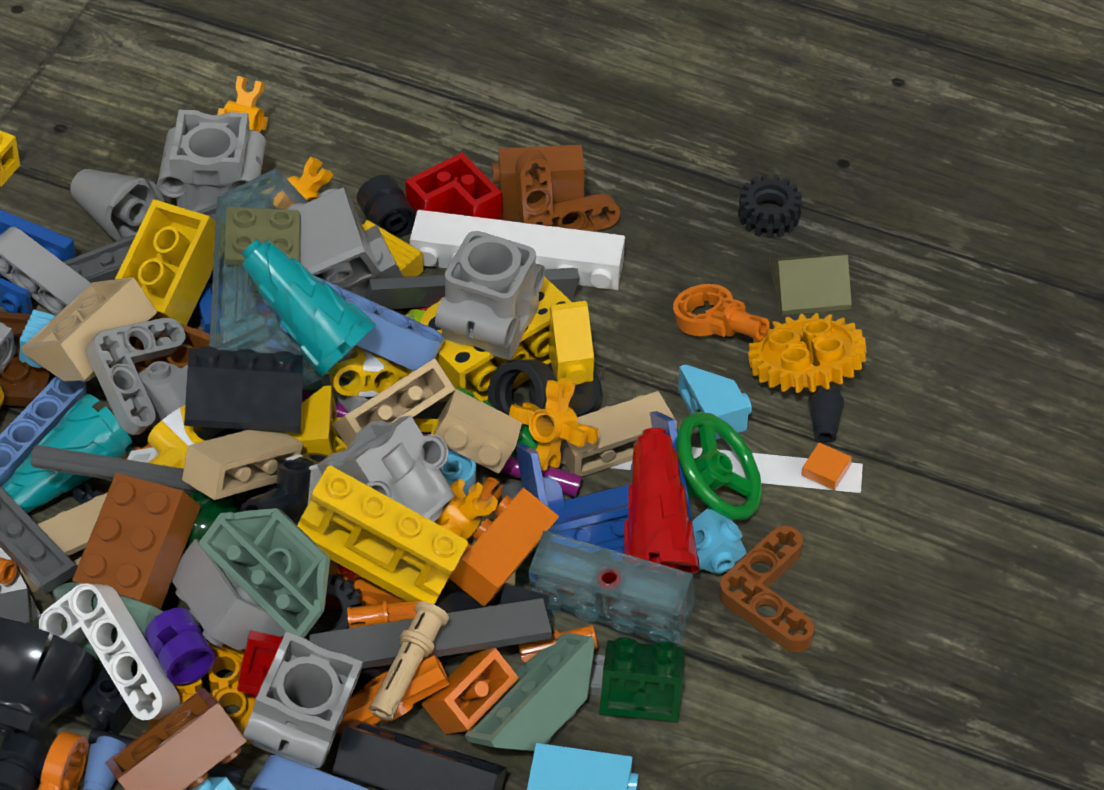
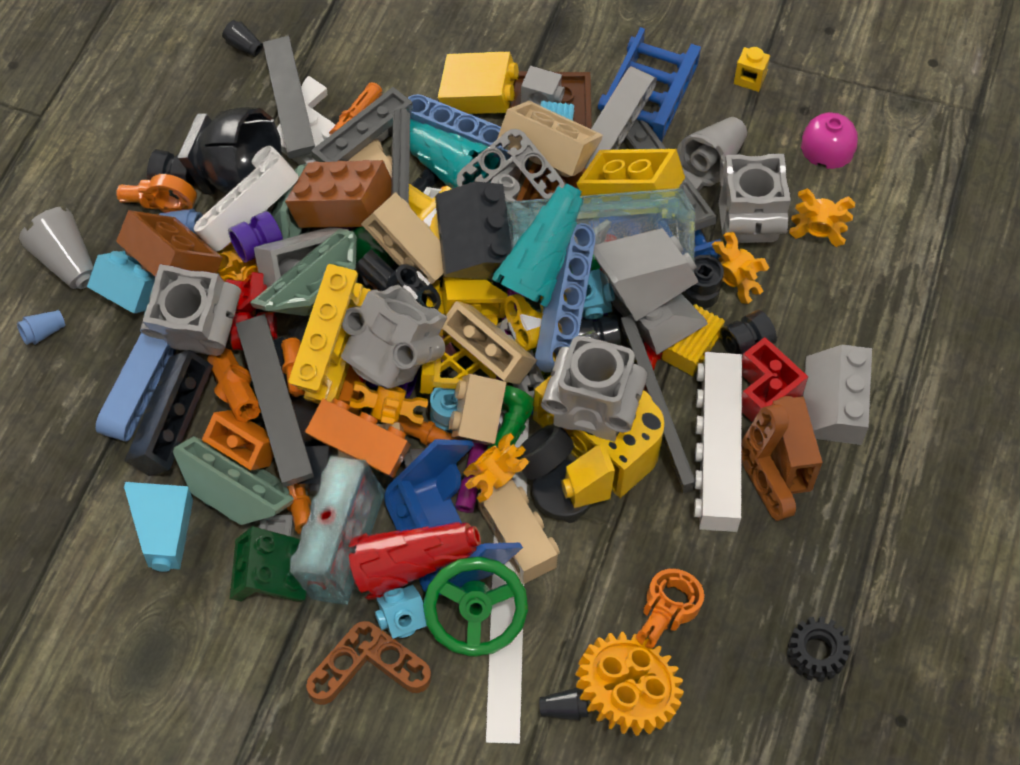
camera: 85 degrees right, 10 degrees up
olive bracket [224,207,300,291] -> none
tan pin [369,601,449,721] -> none
medium azure slope [678,365,752,439] -> none
olive slope [769,253,852,315] -> none
orange tile [801,442,852,490] -> none
none -> dark pink cylinder [801,112,858,169]
none -> light grey slope [803,345,872,445]

